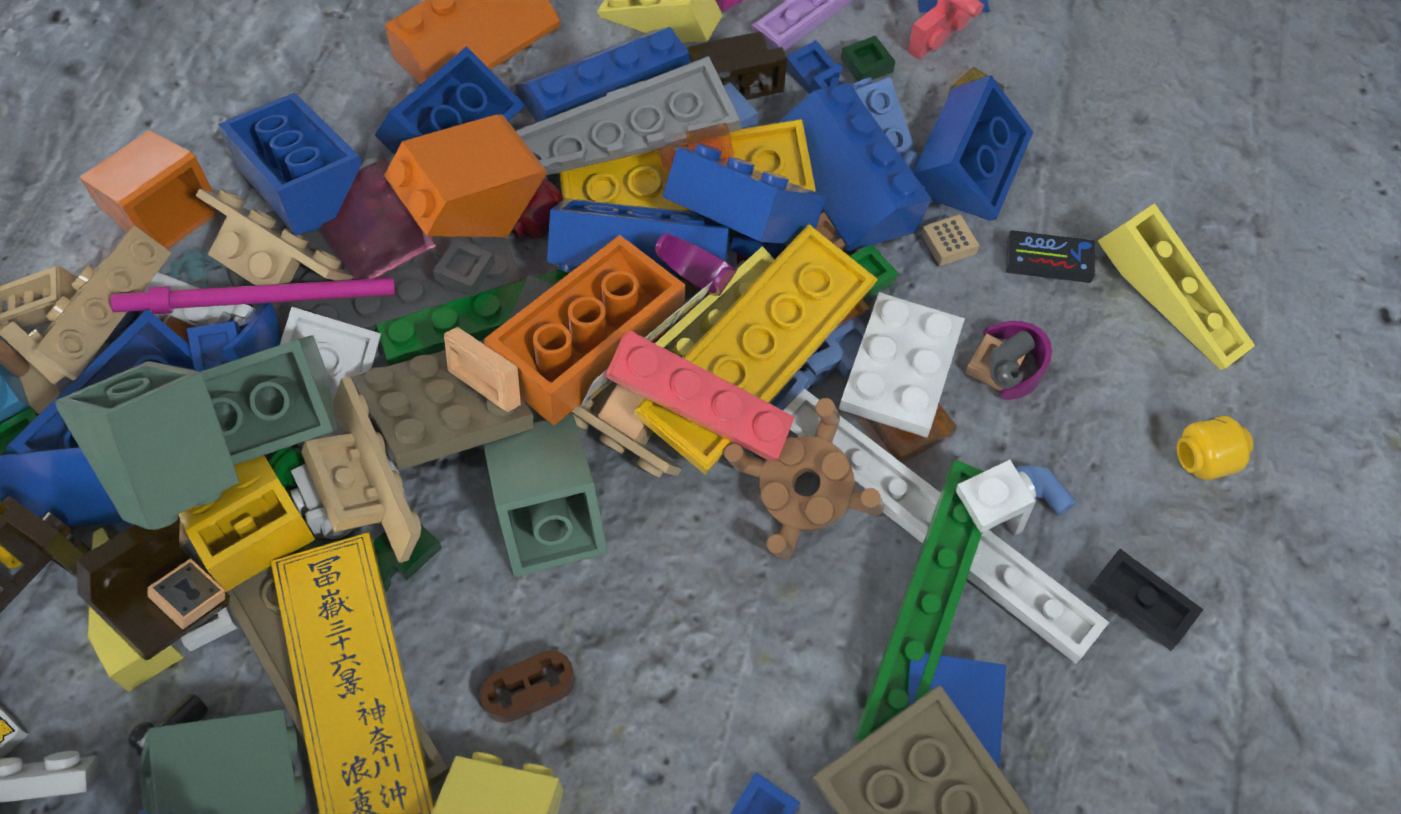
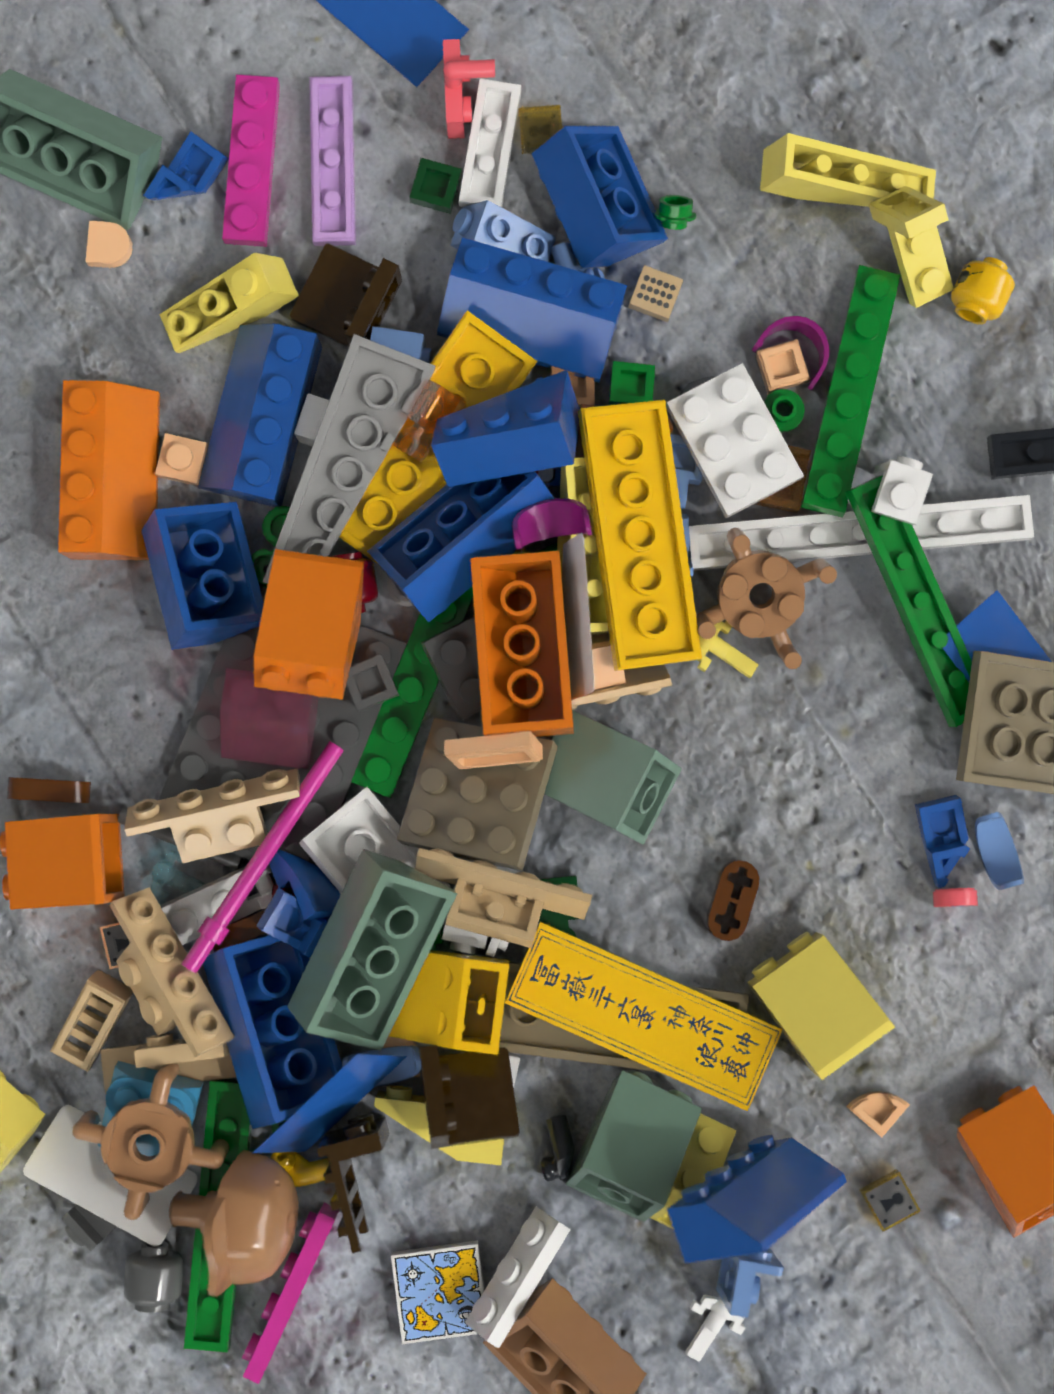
camera: 45 degrees left, 25 degrees up
sand green slope [54,361,239,530] -> none
tile [148,558,225,629] -> none
blue slope [218,92,362,236] -> none
coral plate [605,330,795,461] -> none
blue slope [786,40,842,94] -> none
dark grey arm [990,330,1035,389] -> none
black tile [1006,230,1095,283] -> none
medium blue arm [1016,466,1077,516] -> none
none -> reddish brown beam [7,777,91,804]
none -> light nougat plate [155,433,209,486]
none -> white plate [459,79,521,207]
none -> green plate [654,195,696,230]
none -> light yellow piece [697,620,759,678]
none -> green plate [764,389,805,432]
none -> green plate [801,265,901,518]
none -> light yellow bracket [868,186,953,308]

